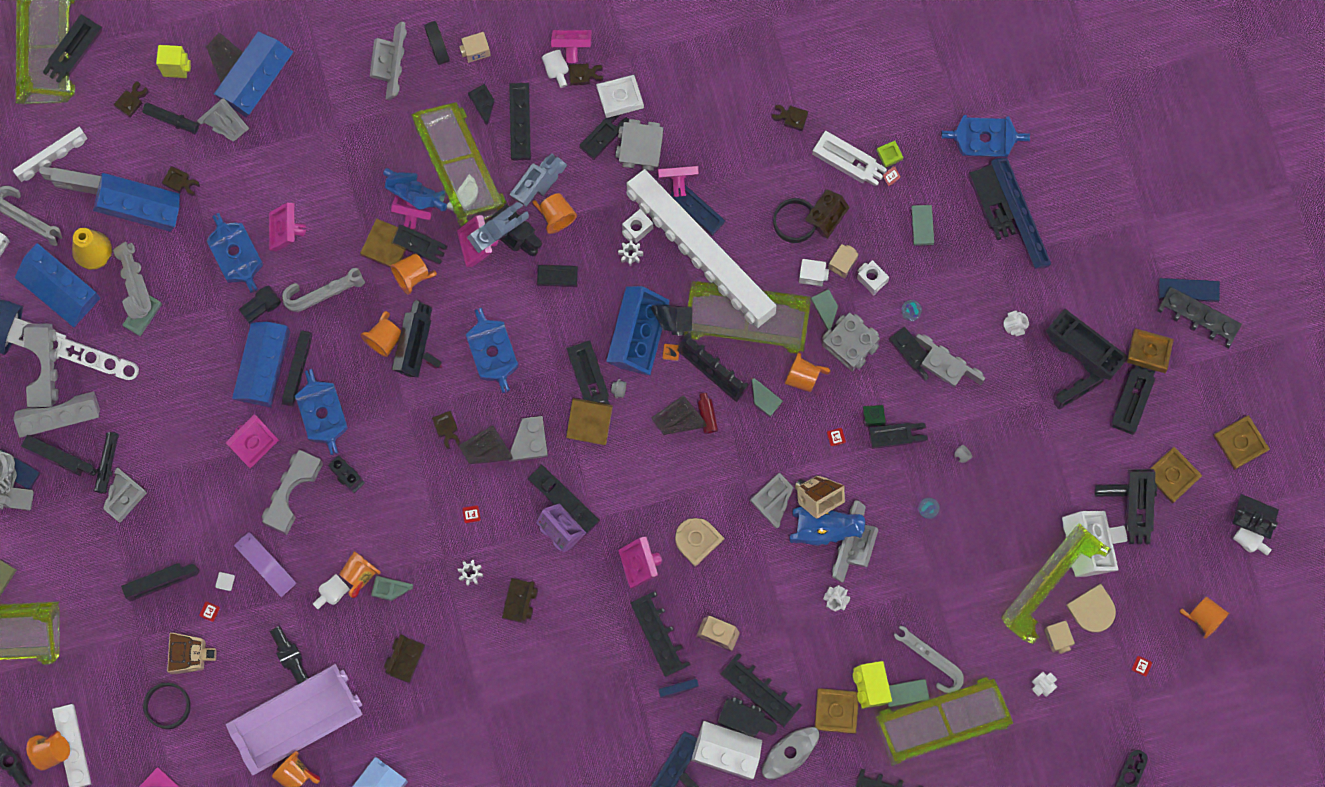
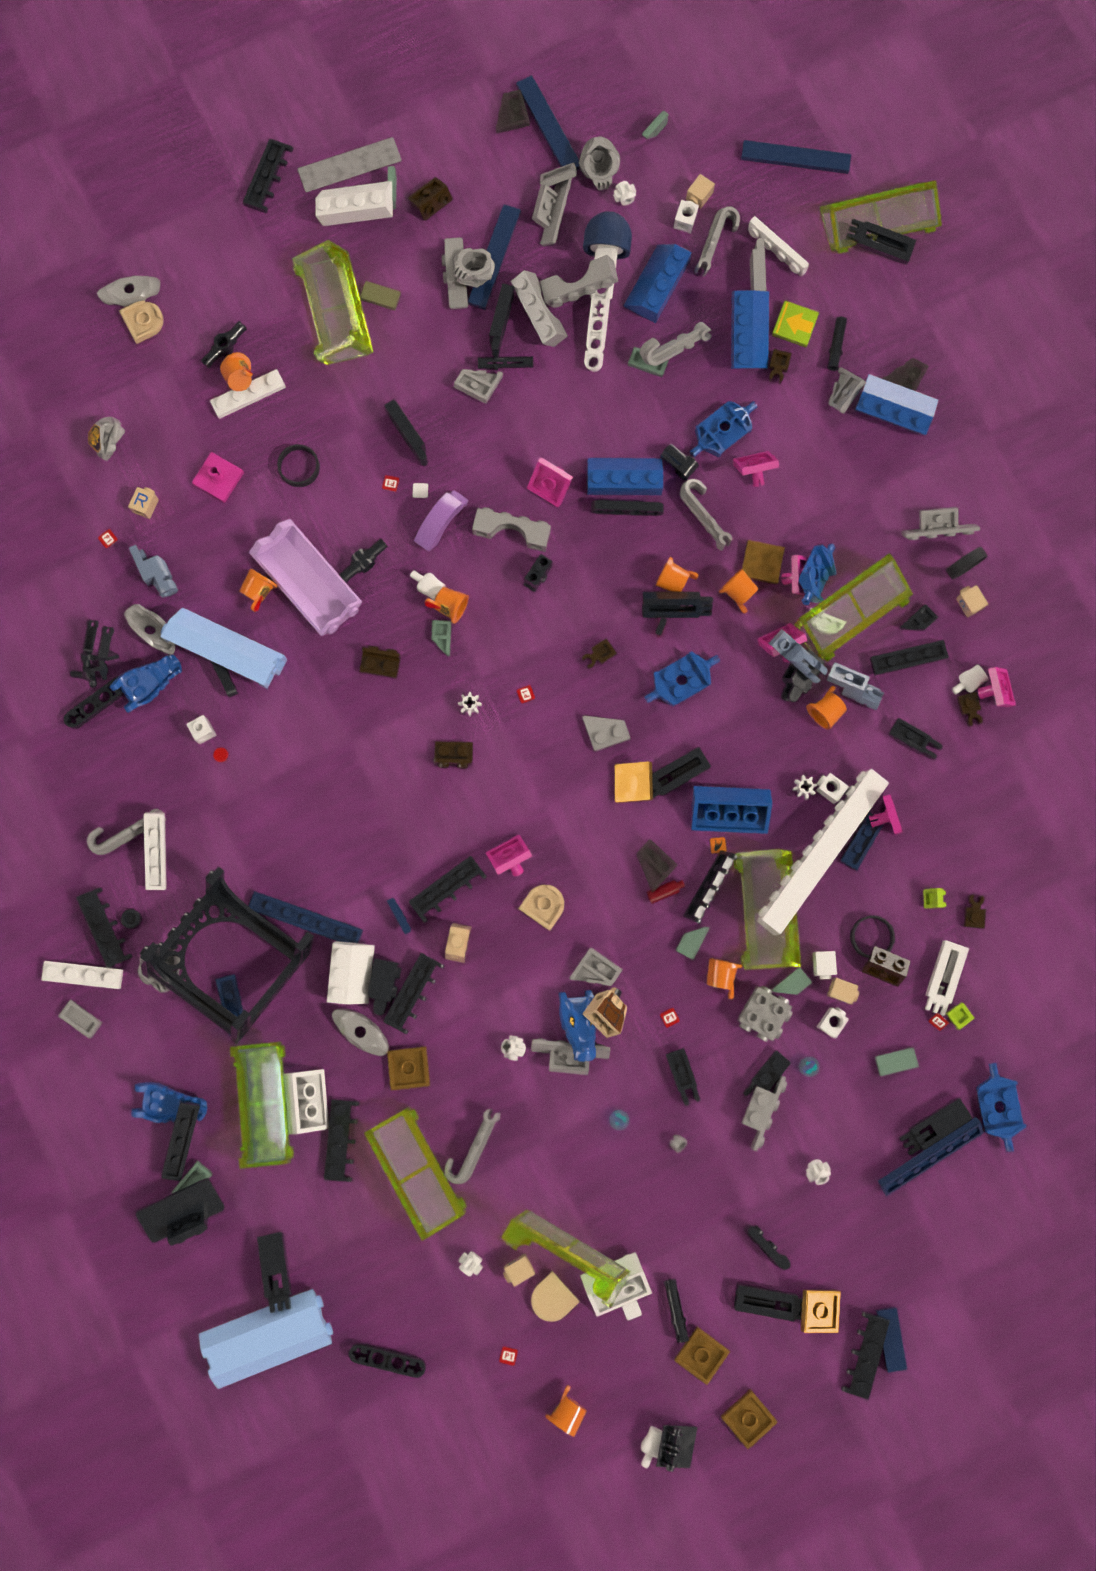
camera: 75 degrees right, 5 degrees up
yellow cone [72,228,112,270] -> none
dark brown plate [113,81,148,118] -> none
neon yellow brick [156,45,191,78] -> none
torso [167,633,216,674] -> none
blue plate [295,369,348,455] -> none
black hinge [391,224,448,265] -> none
clear smoke wing [458,425,513,464] -> none
black hinge [528,465,600,535] -> none
medium lavender slope [536,503,586,552] -> none
black tile [537,265,578,287] -> none
white tile [596,75,644,118] -> none
light grey plate [611,379,627,398] -> none
light grey brick [616,119,664,171] -> none
black slope [651,305,693,335] -> none
neon yellow brick [853,661,892,709] -> none
dark green slope [863,405,886,427] -> none
sand green tile [888,679,929,708] -> none
black slope [1046,309,1128,380] -> none
black hinge [1126,469,1156,544] -> none
none -> lime tile [772,301,819,348]
none -> lime tile [923,888,946,909]

